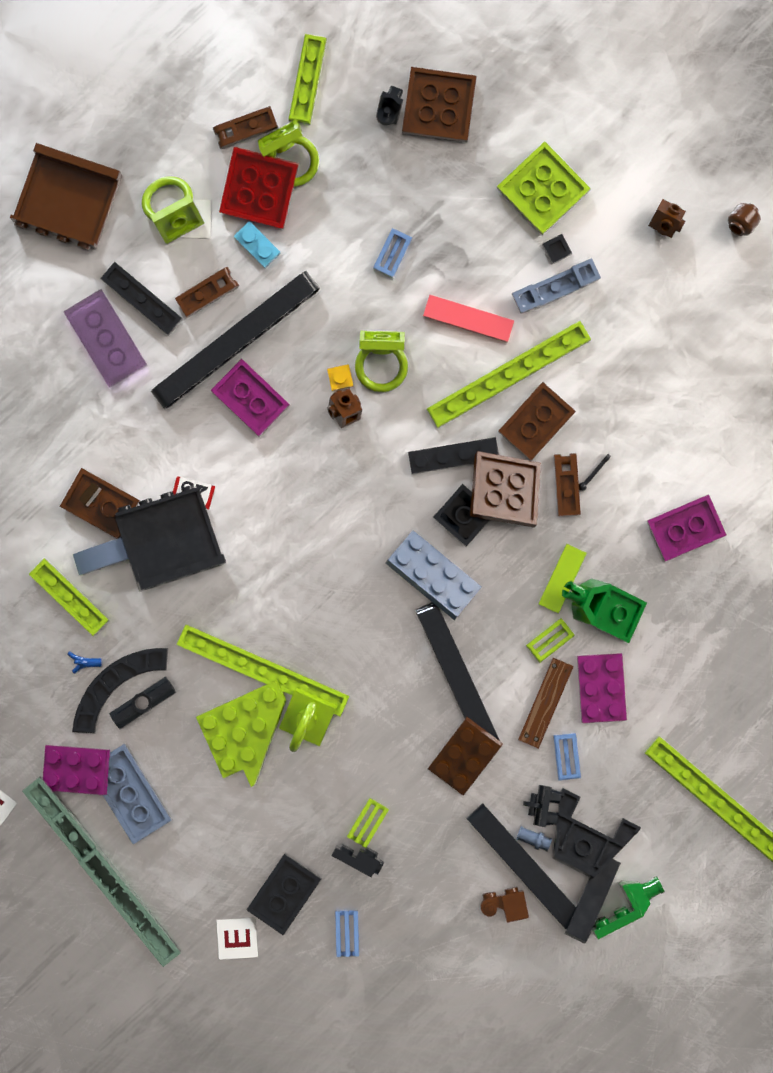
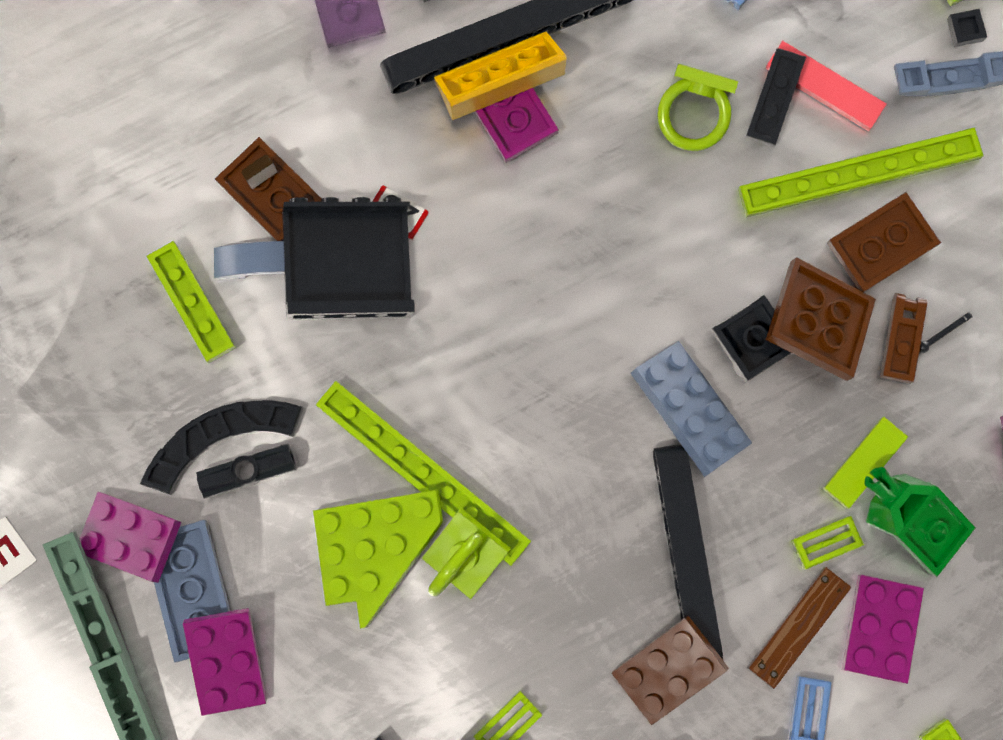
camera: 15 degrees right, 5 degrees down
blue bar [67,651,102,674] -> none
yellow plate [327,364,354,391] -> none
reddish brown brick [327,388,362,428] -> none
black plate [408,437,499,474] -> none
none -> magenta plate [183,608,267,716]
none -> yellow slope [434,32,567,121]
none -> black plate [746,48,806,147]

